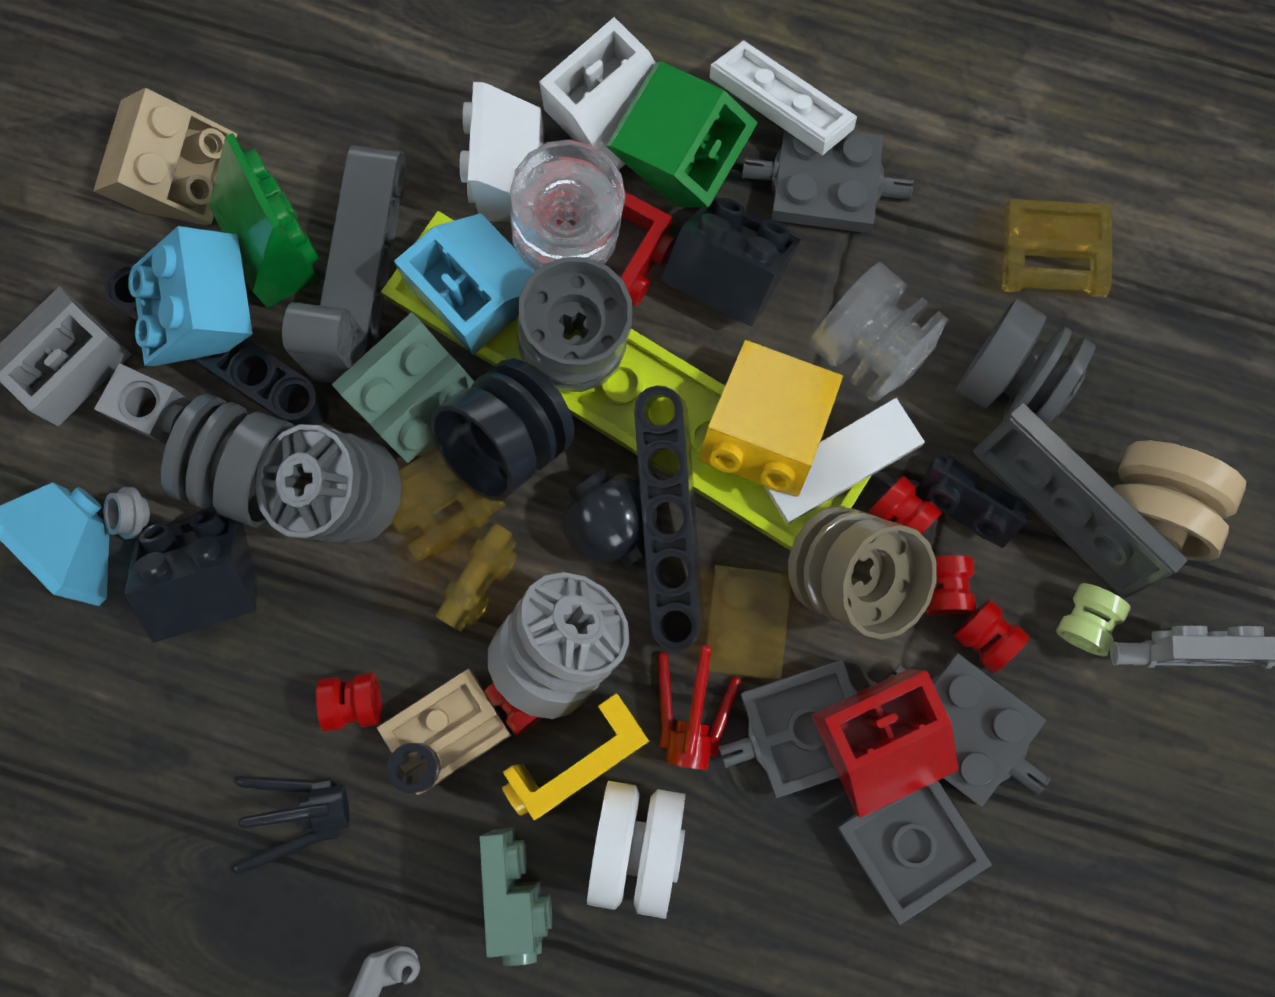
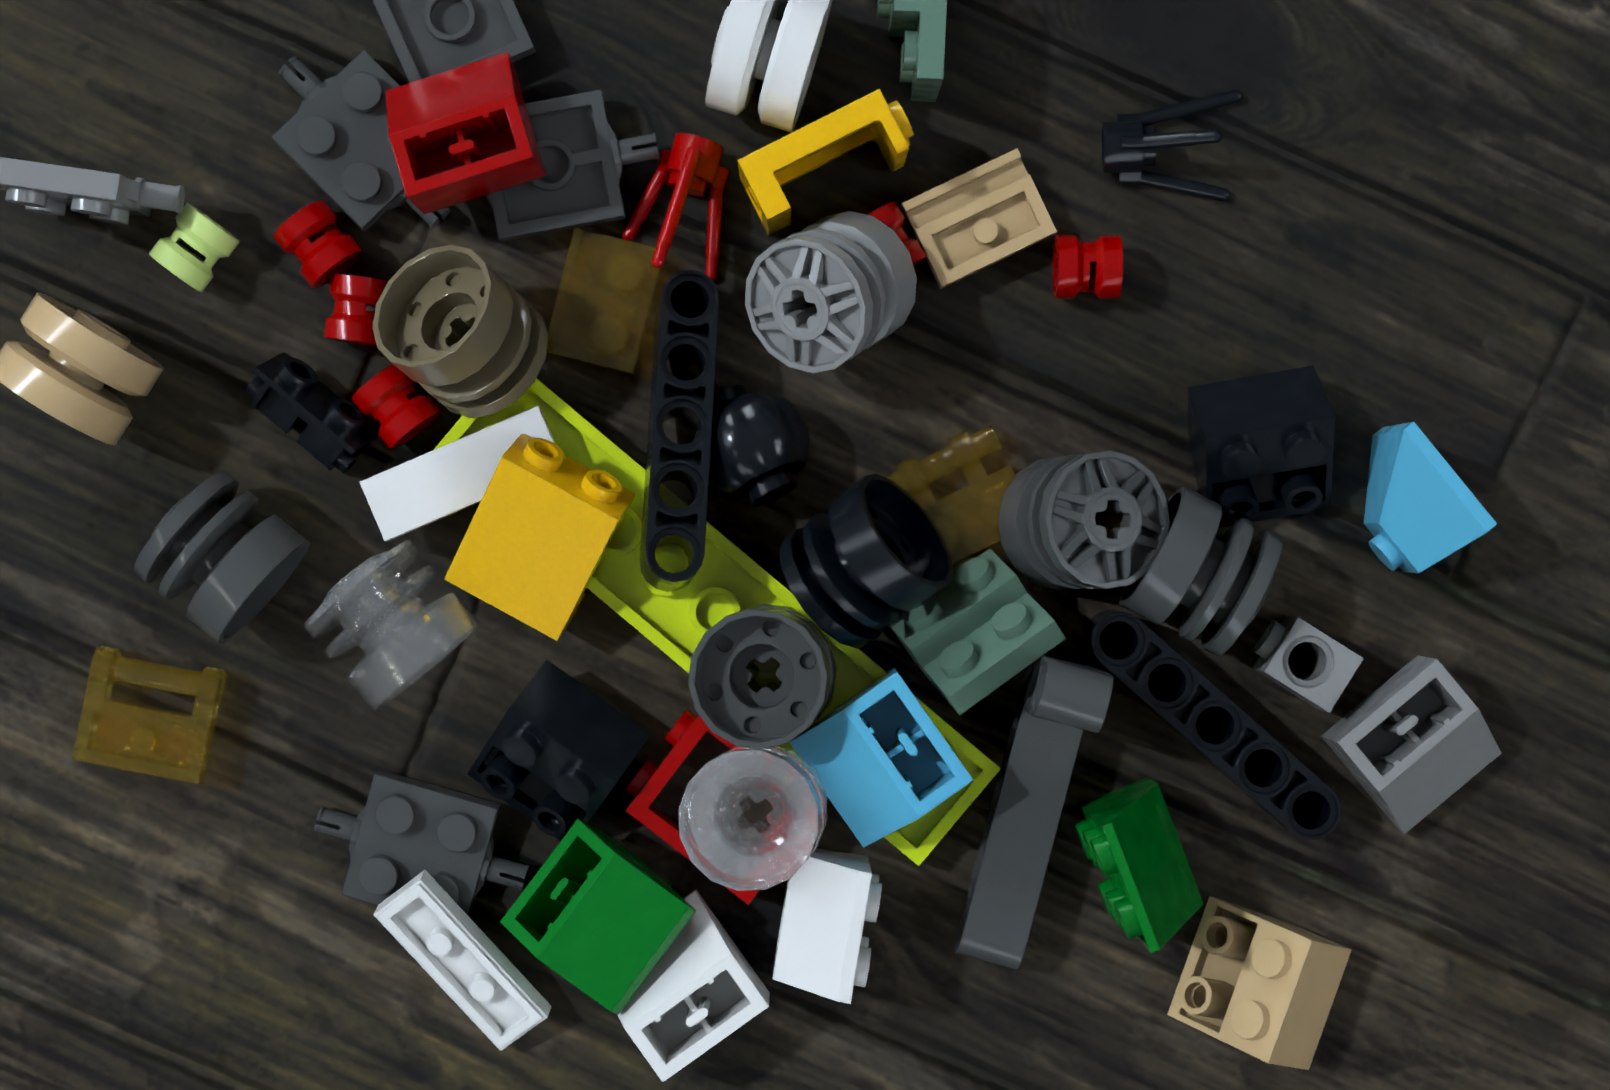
camera: 175 degrees left, 10 degrees up
light grey plate [103,487,150,539] -> none
medium azure slope [129,226,253,366] -> none
black bush [387,743,441,793] -> none
clear yellow plate [435,523,517,632] -> none
dark grey tile [973,403,1188,598] -> none

